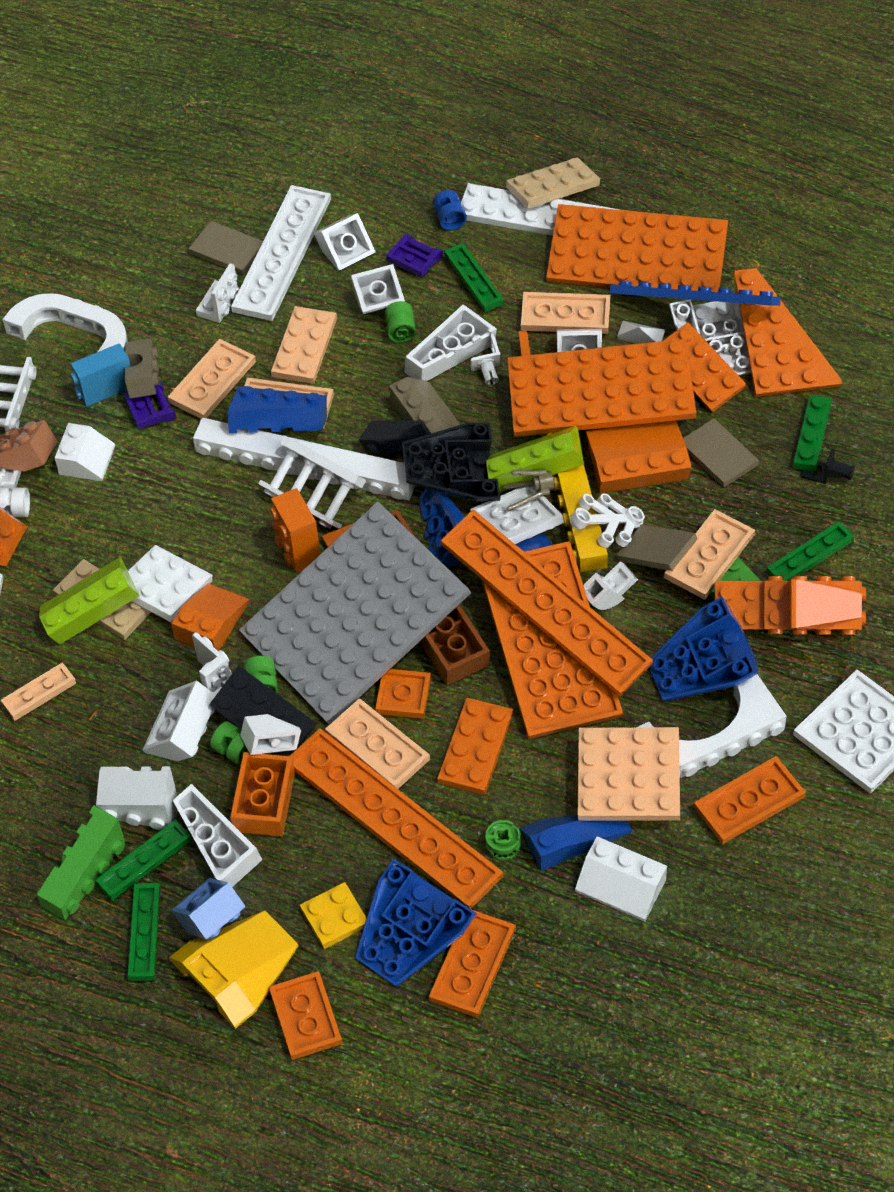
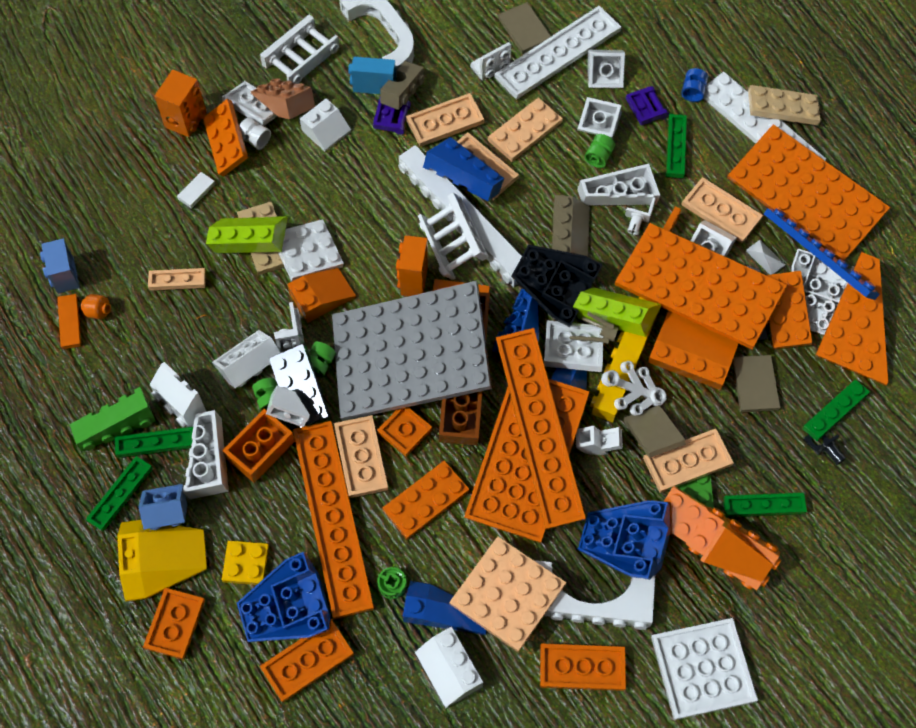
camera: 30 degrees right, 10 degrees up
black slope [359,420,431,456] -> none

